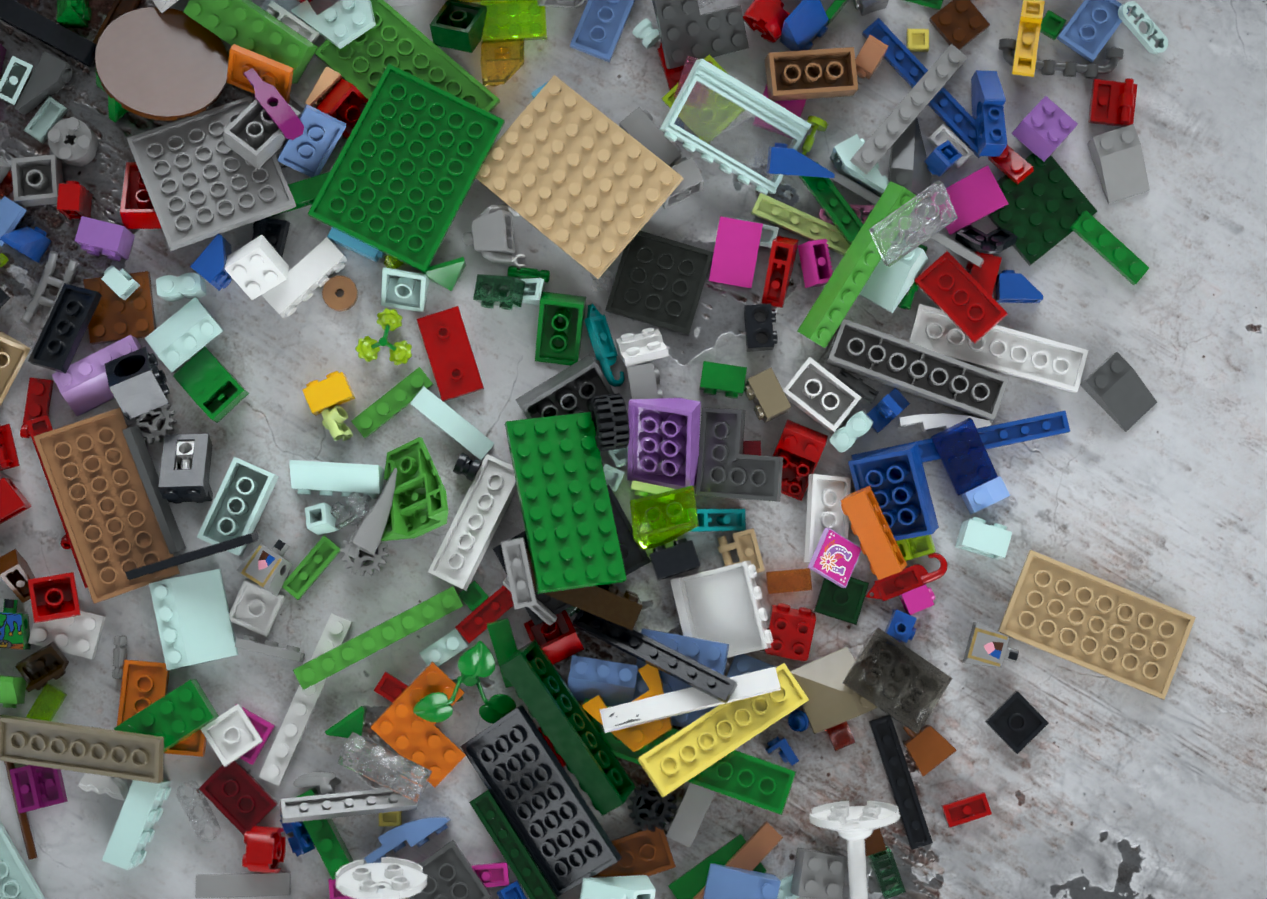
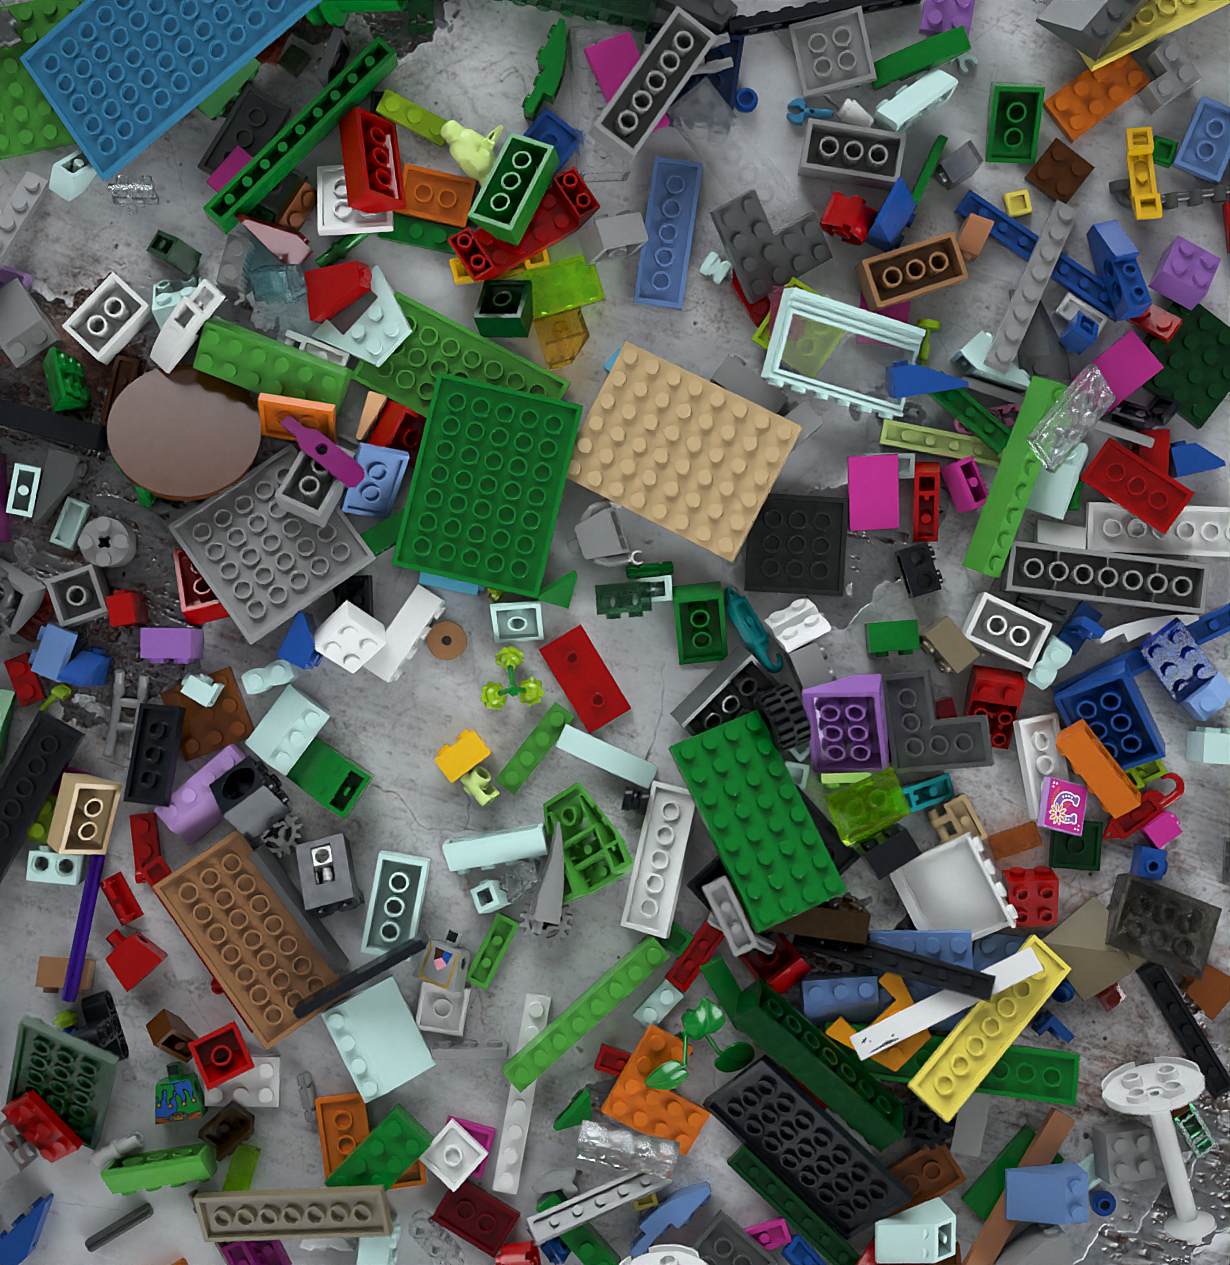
camera: 15 degrees left, 5 degrees up
none -> white slope [1033,519,1086,549]

